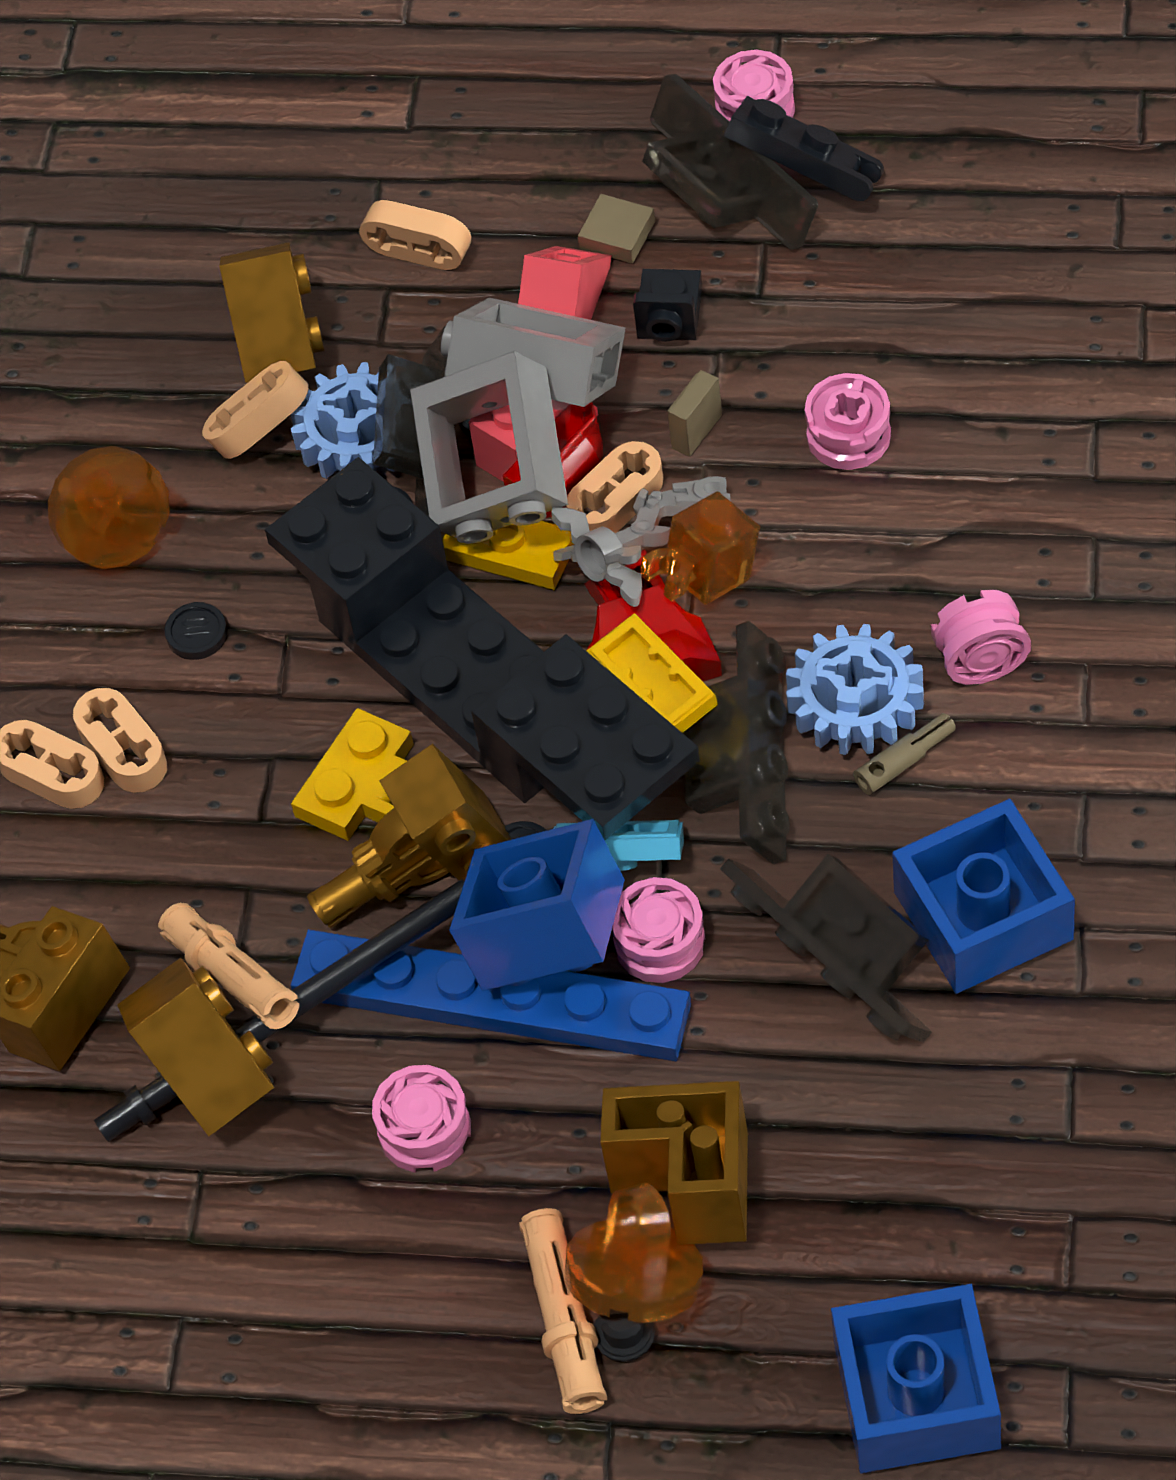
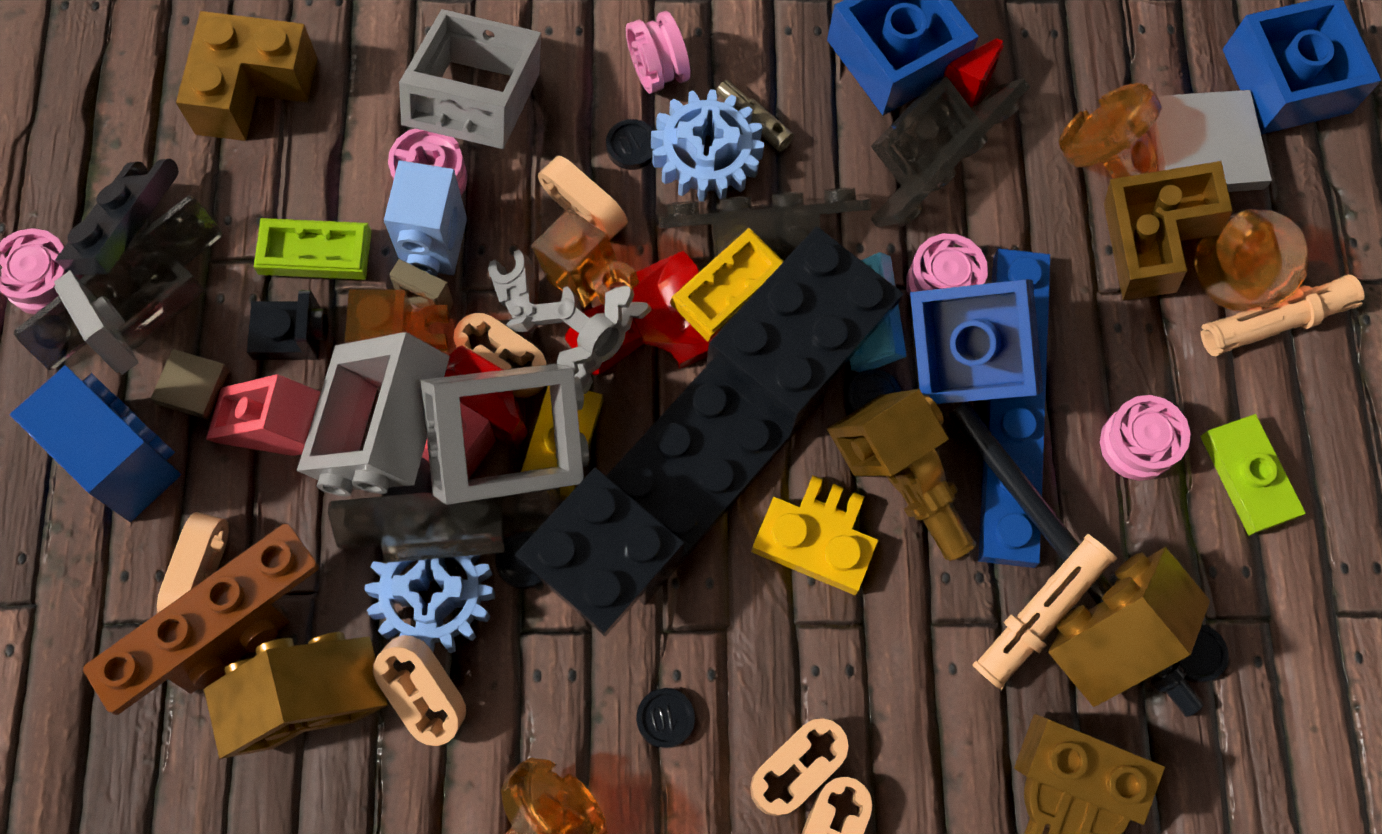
camera: 110 degrees left, 15 degrees up
none -> blue brick [9,365,182,523]
none -> light grey plate [54,270,139,375]
none -> dark orange bracket [83,524,319,715]
none -> pearl gold brick [176,11,318,141]
none -> lime plate [254,218,372,280]
none -> clear orange brick [345,289,450,352]
none -> light blue brick [384,160,467,276]
none -> light grey window [399,9,541,149]
none -> light nougat beam [538,156,628,242]
none -> black piece [606,119,655,170]
none -> red slope [940,38,1004,107]
none -> clear orange tile [1059,83,1162,179]
none -> light grey tile [1145,90,1272,192]
none -> black piece [1178,625,1229,683]
none -> lime plate [1200,414,1306,536]

